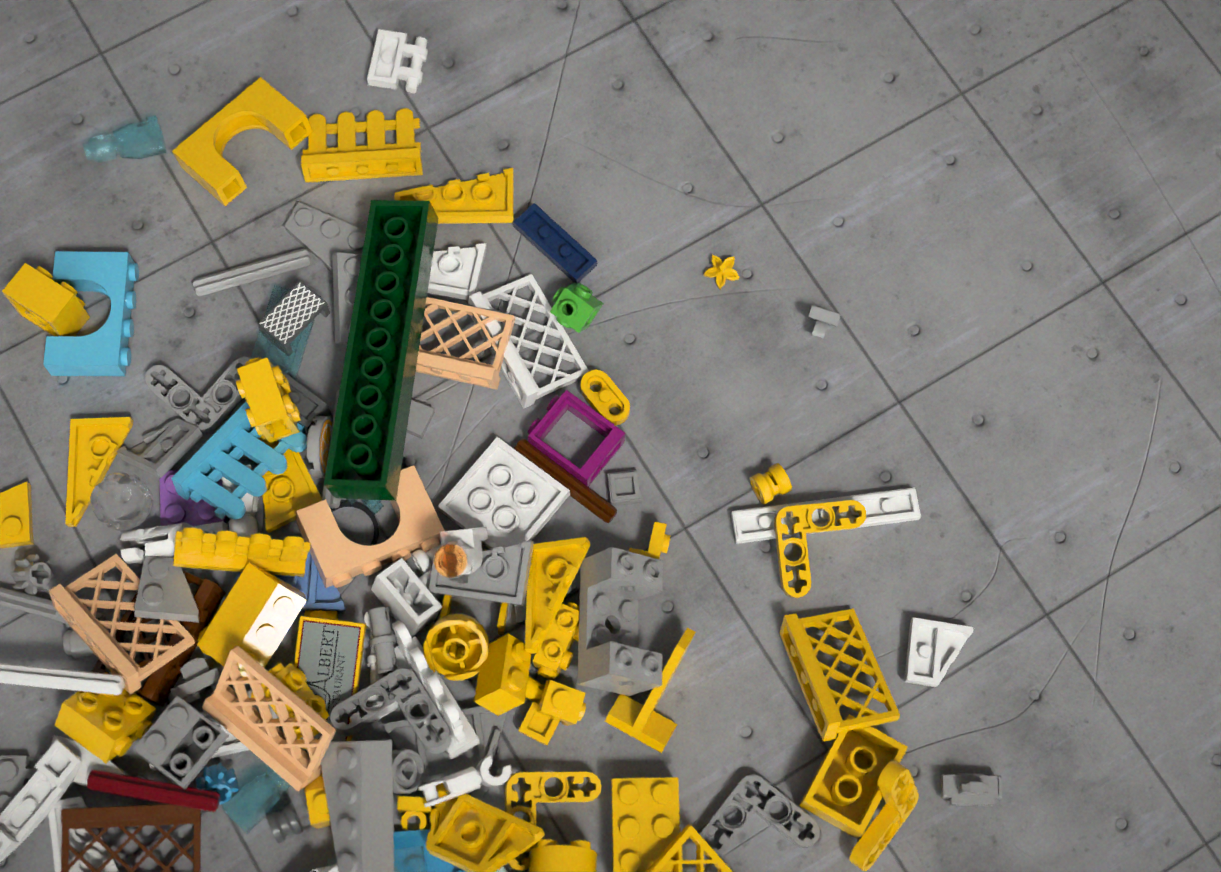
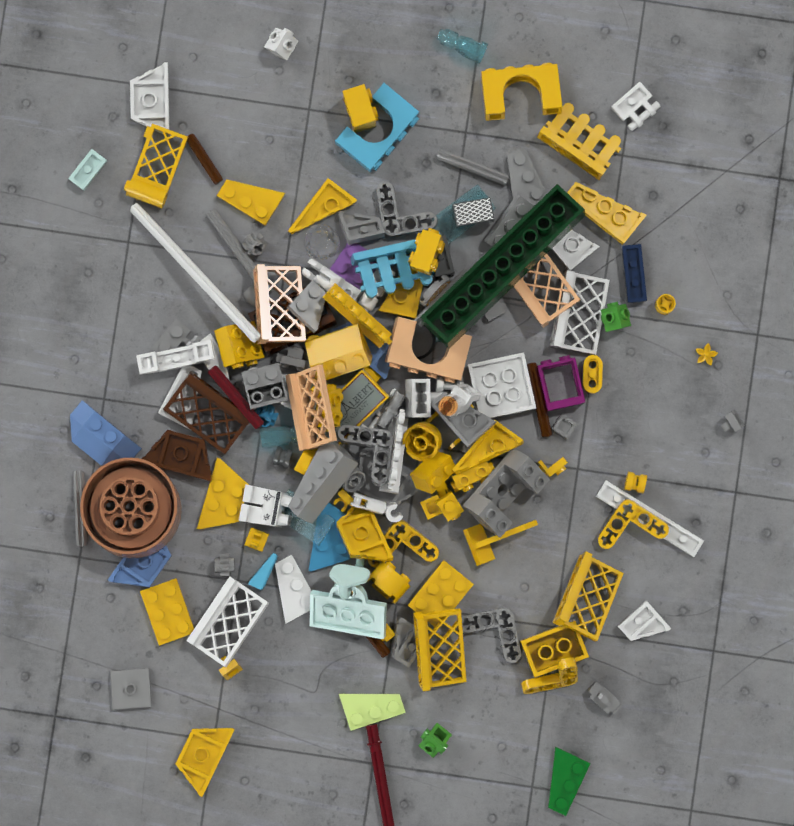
camera: 40 degrees right, 15 degrees up
none -> yellow wheel [655,294,676,315]

